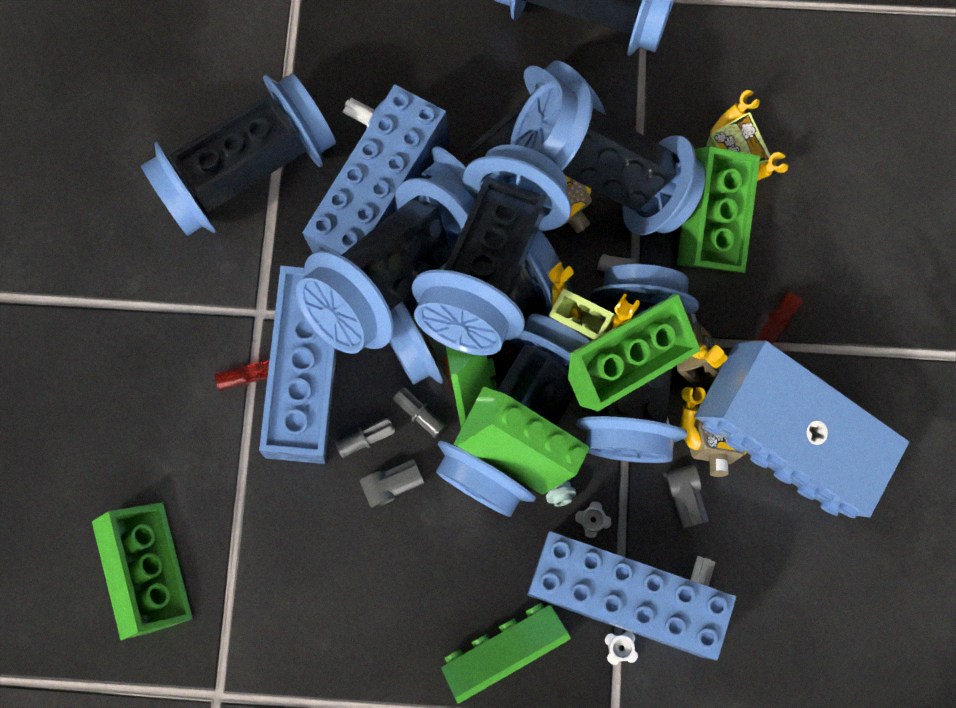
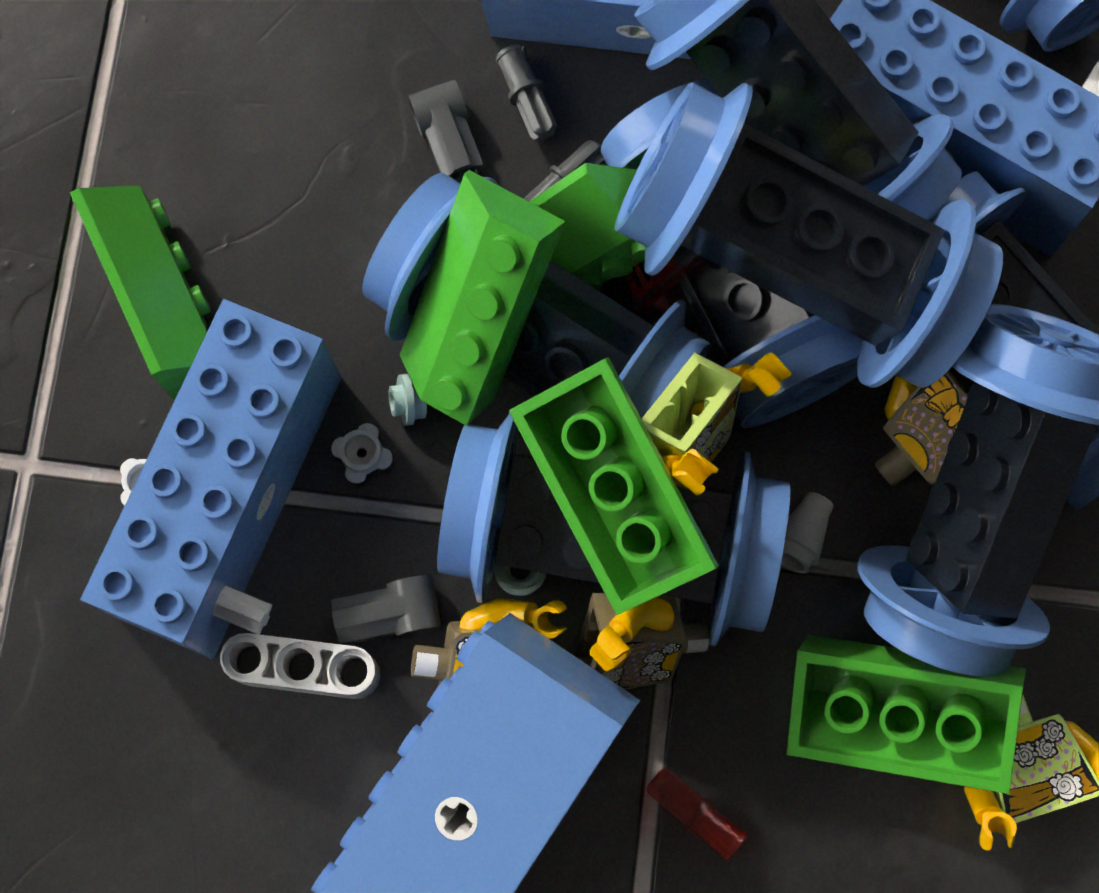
camera: 90 degrees right, 0 degrees up
none -> white beam [220,633,380,699]

